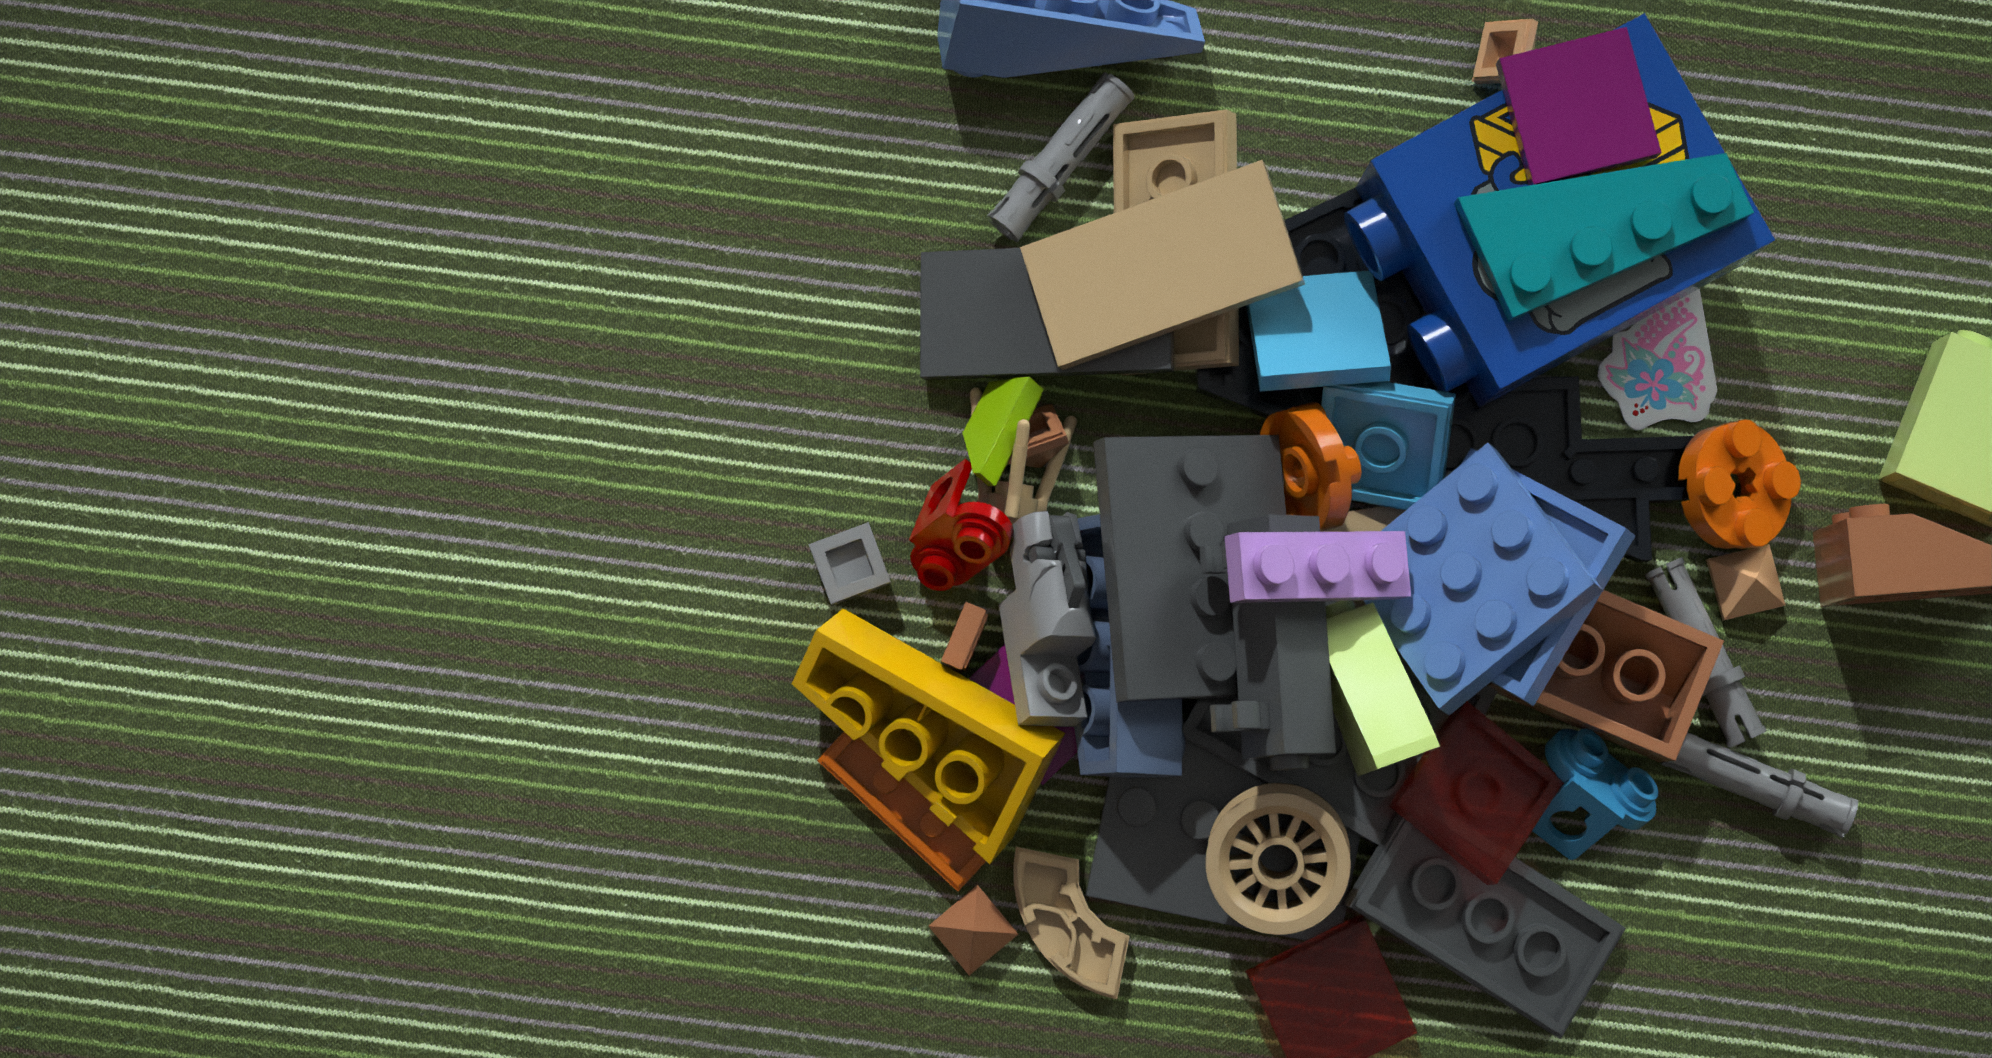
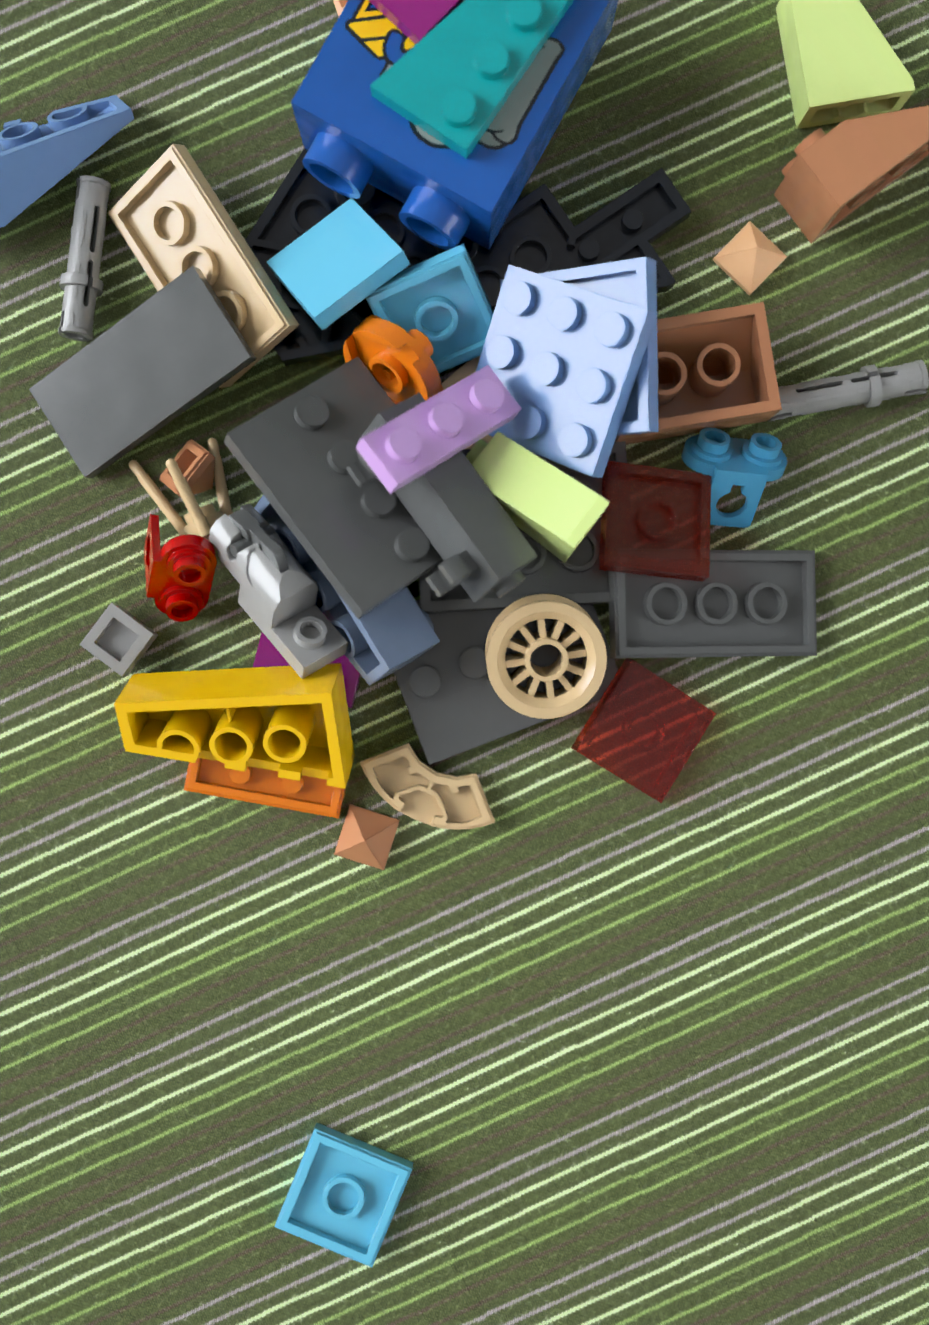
camera: 30 degrees left, 5 degrees up
nougat tile [941,602,988,673] -> none
lime tile [963,376,1044,487] -> none
tan tile [1020,160,1305,370] -> none
sticker [1597,289,1717,431] -> none
light grey pin [1645,557,1767,748] -> none
orange plate [1678,419,1801,549] -> none

